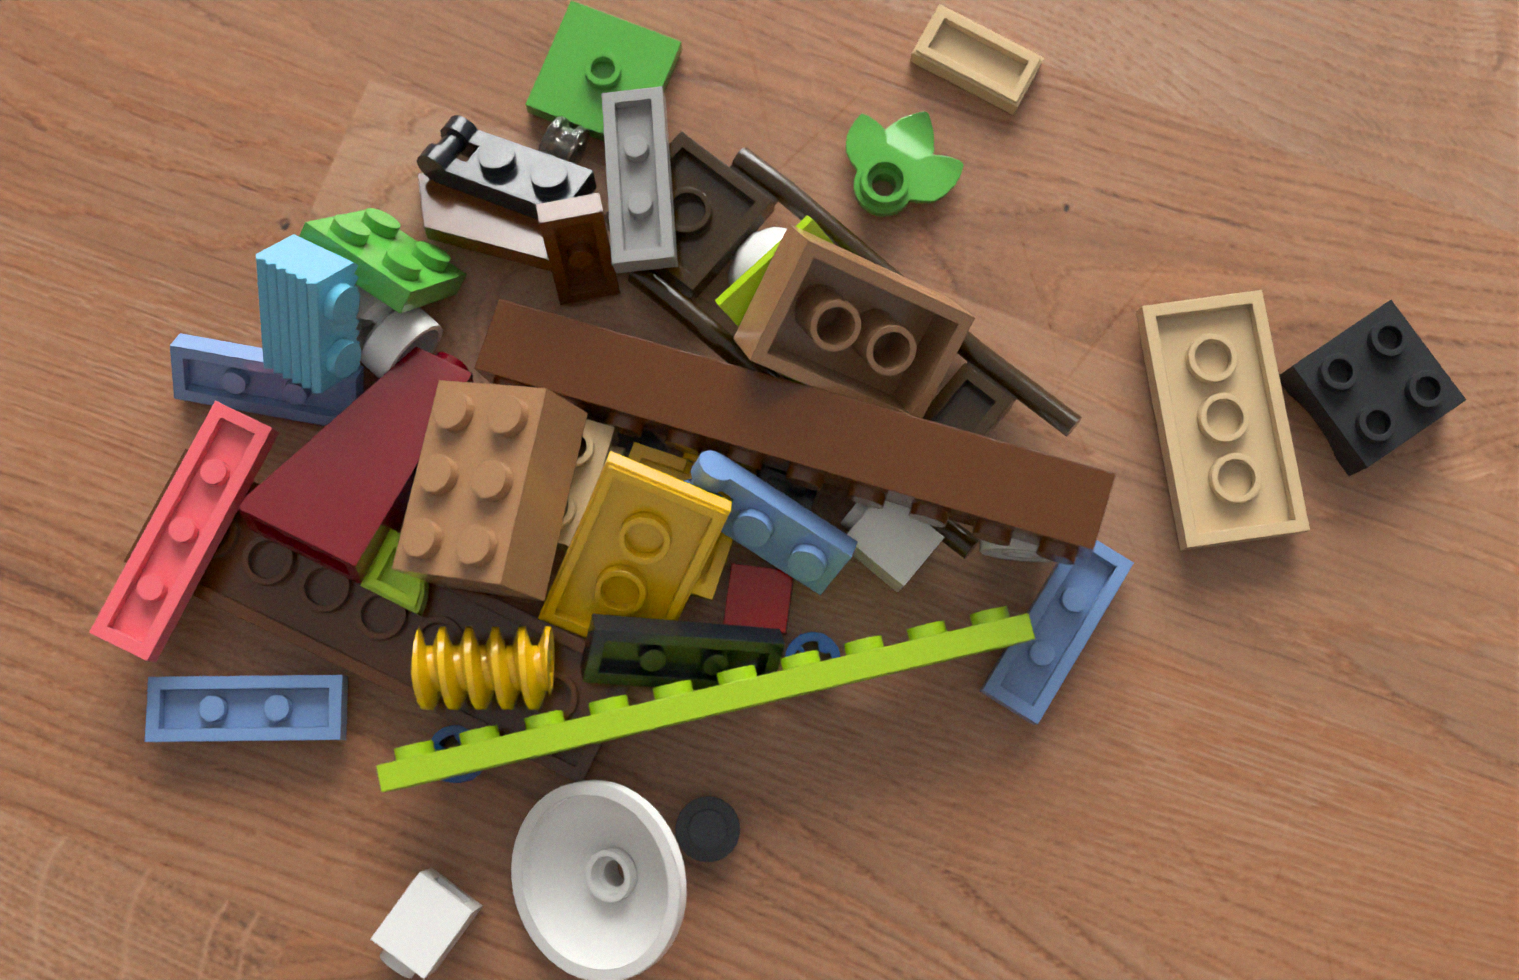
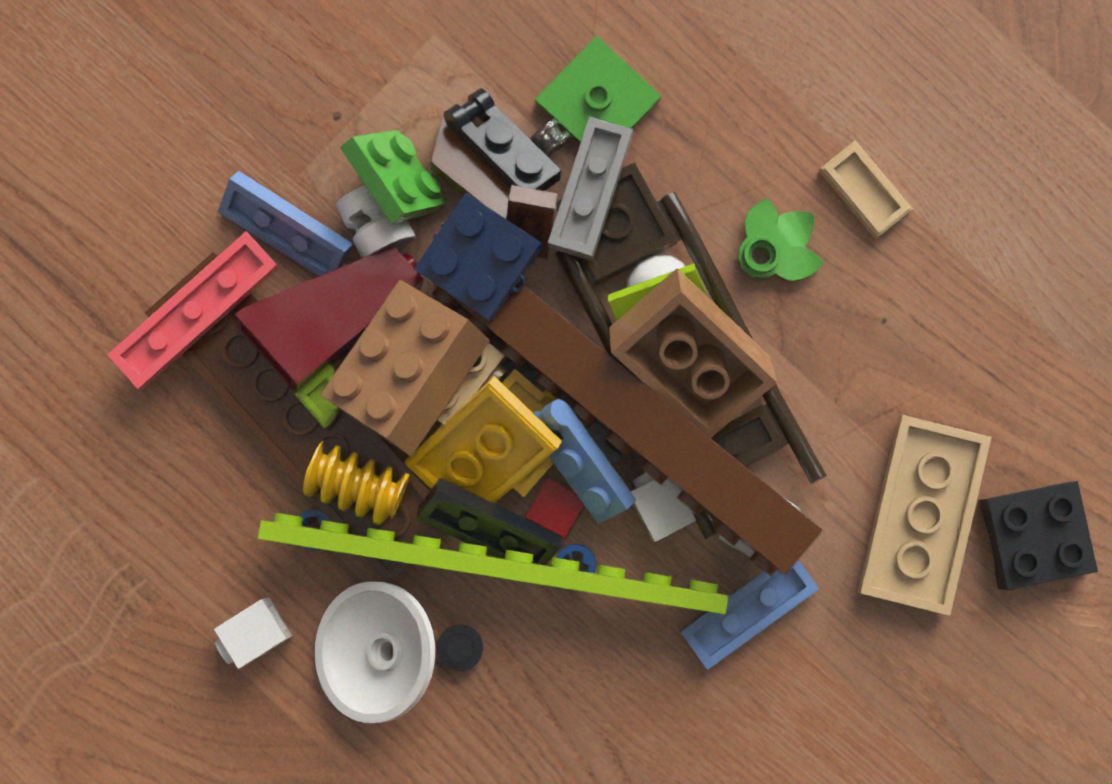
camera: 25 degrees right, 5 degrees up
medium blue plate [145,675,348,742] -> none
medium azure brick [256,234,362,394] -> none
none -> dark blue plate [414,192,544,322]

